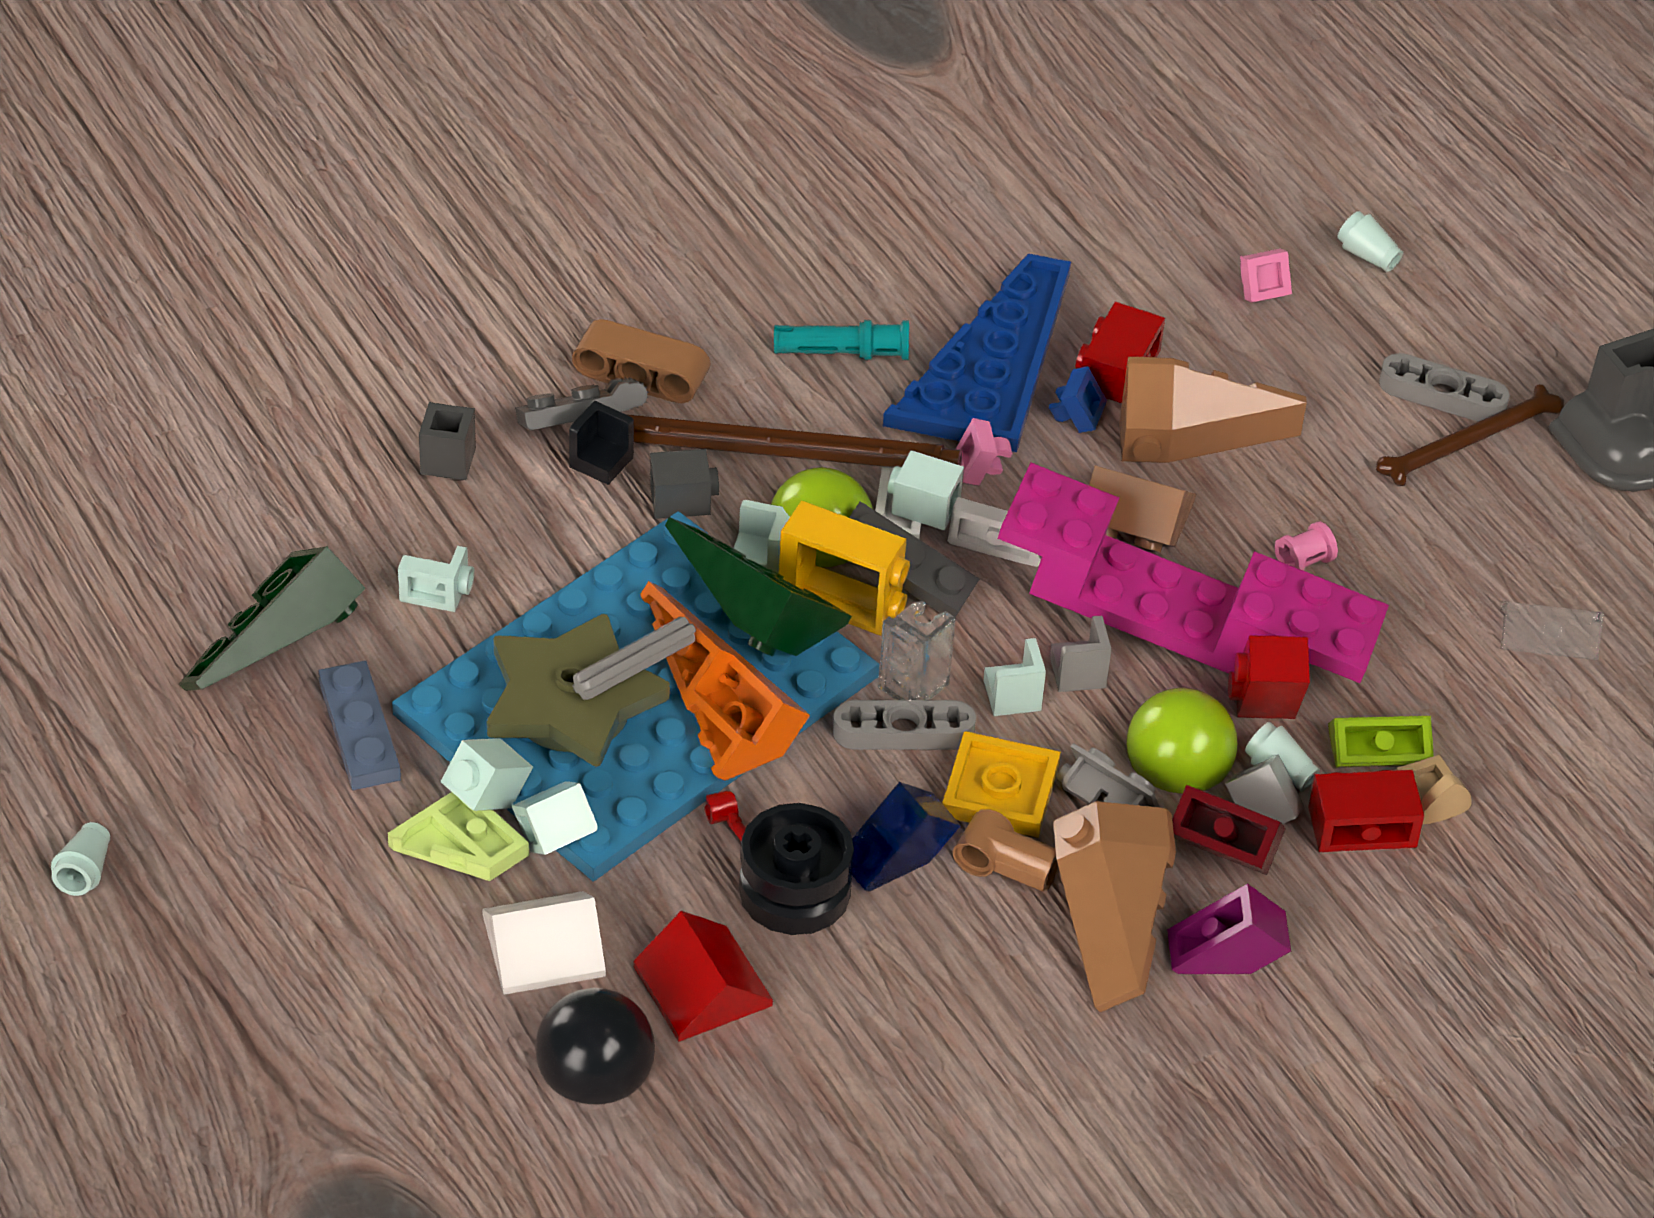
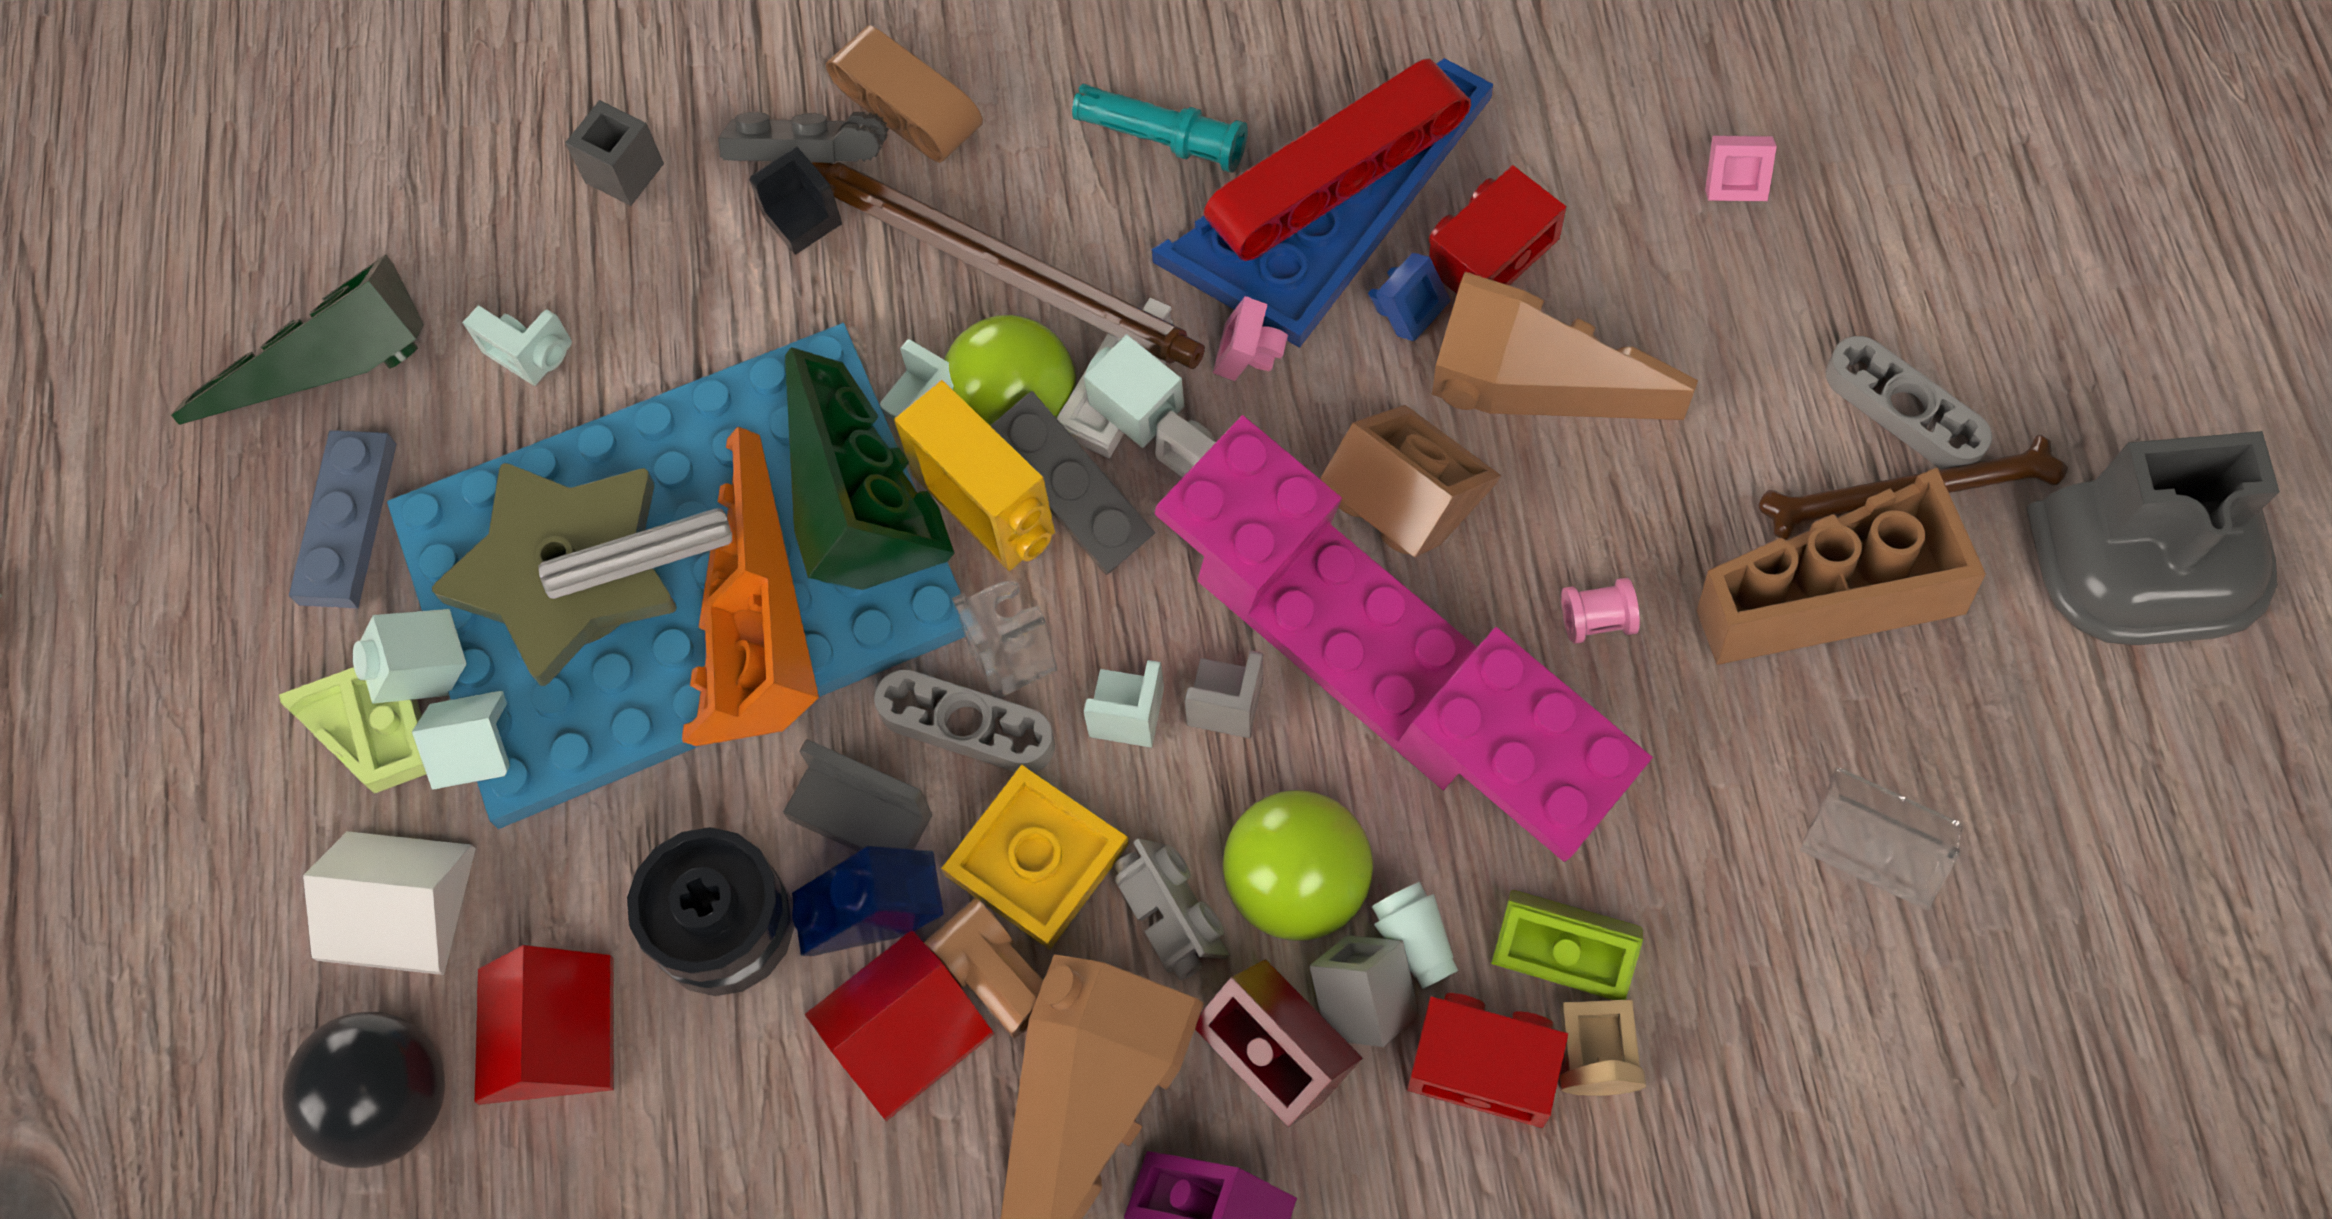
camera: 30 degrees right, 20 degrees up
dark grey brick [650,449,719,519] -> none
red hand [704,791,746,841] -> none
red brick [1228,635,1310,719] -> none
light aqua cone [1337,211,1404,272] -> none
none -> dark grey panel [783,739,932,872]
none -> red slope [804,930,994,1122]
none -> red beam [1203,58,1471,261]
none -> medium nougat wedge [1696,467,1986,665]

